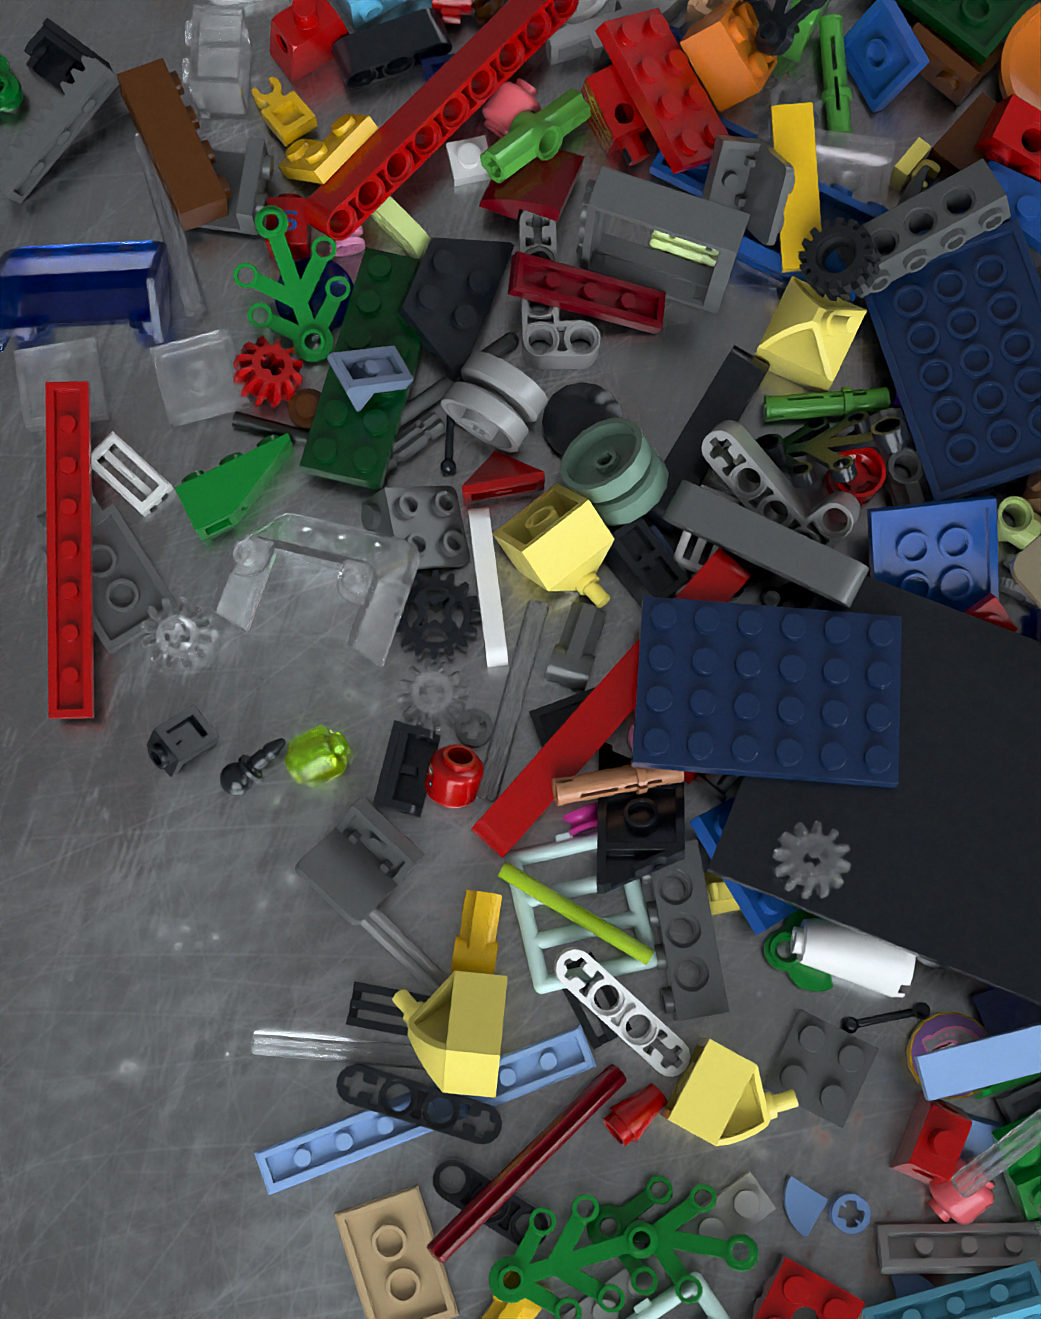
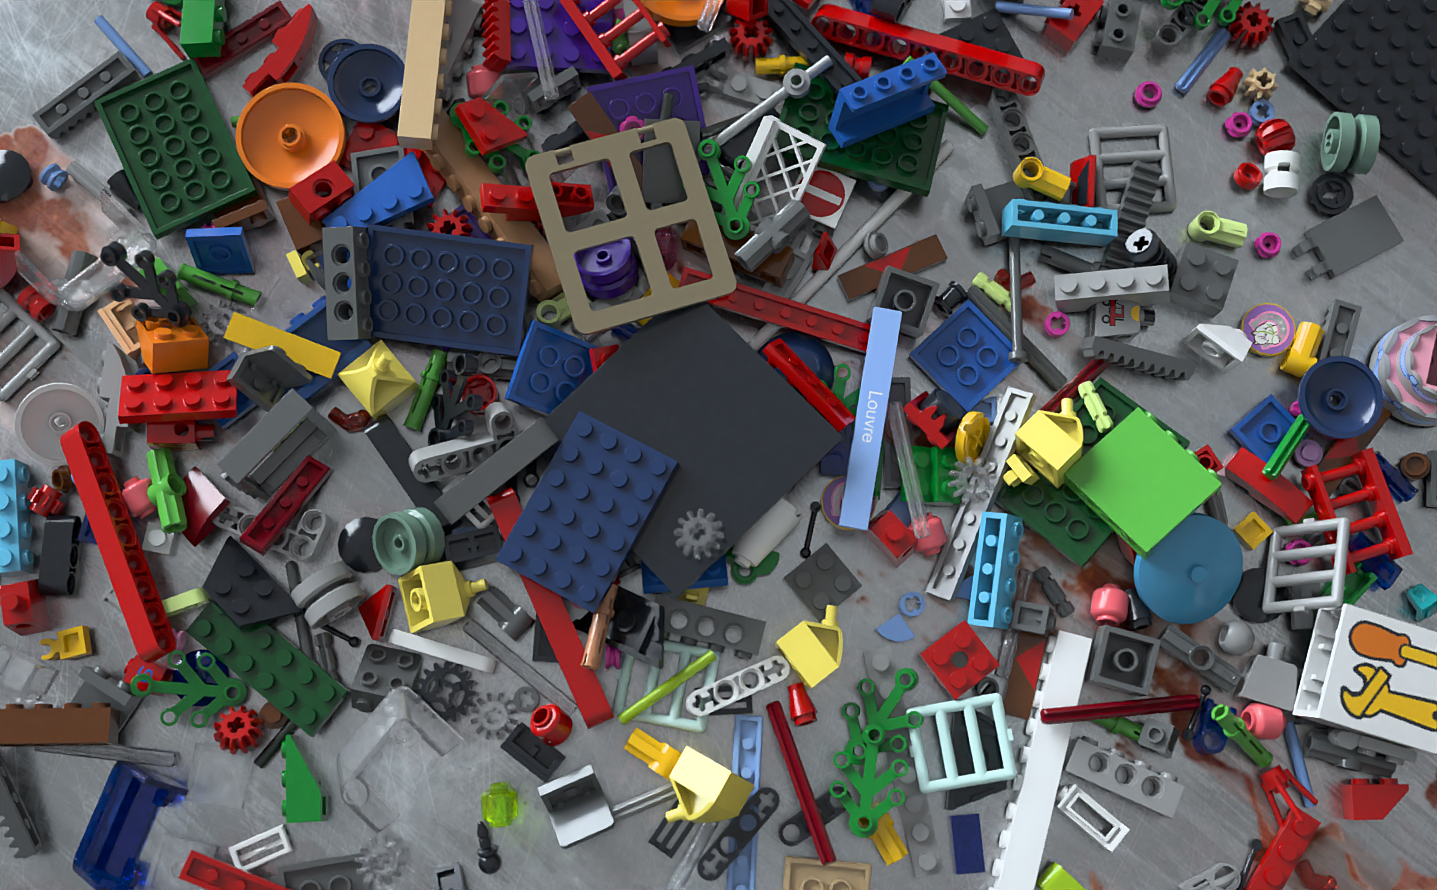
camera: 65 degrees left, 0 degrees up
yellow plate [277,113,378,184] -> none
sand blue slope [327,346,414,412] -> none
black tyre [798,217,881,301] -> none
none -> clear red arm [328,407,371,432]

